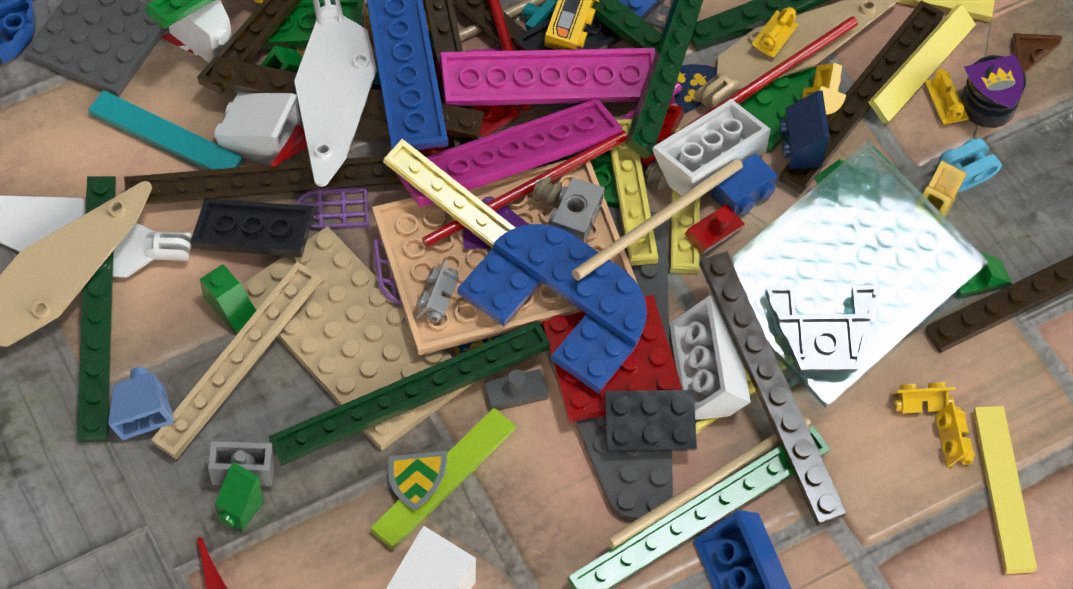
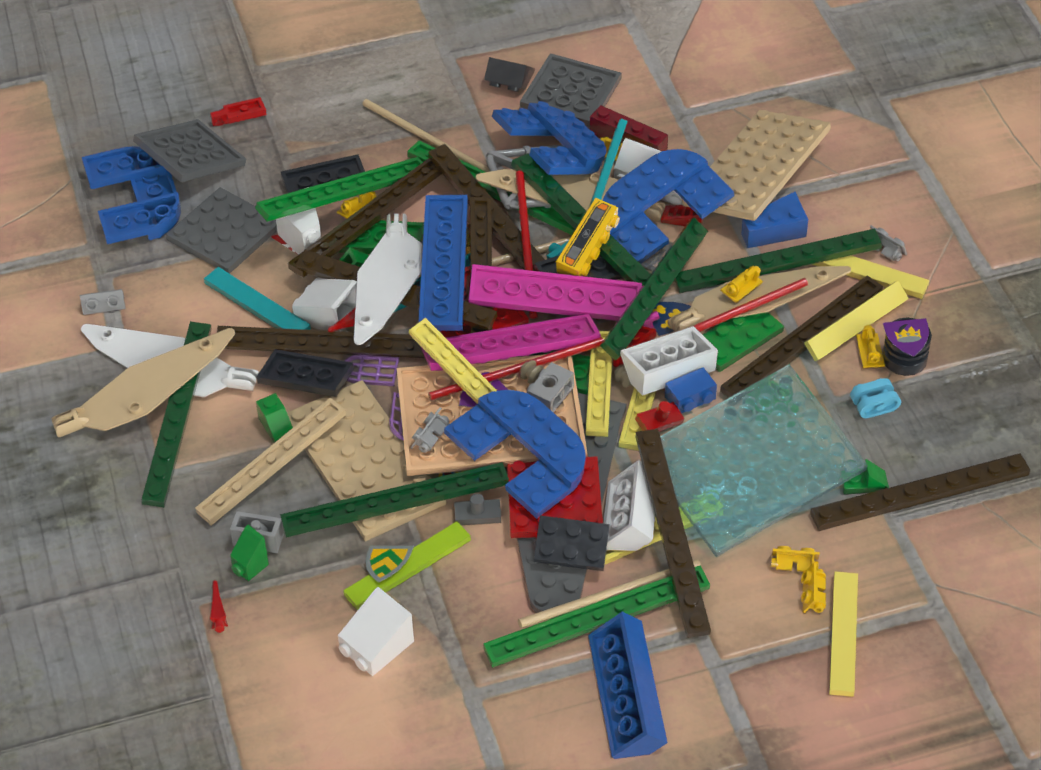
camera: 15 degrees right, 10 degrees down
medium blue torso [108,367,174,440] -> none
tan piece [572,159,743,280] -> none
wing [765,285,879,373] -> none
dark blue slope [779,90,830,169] -> none
yellow brick [802,63,846,115] -> none
yellow brick [914,161,968,223] -> none
reddish brown tile [1012,33,1062,73] -> none

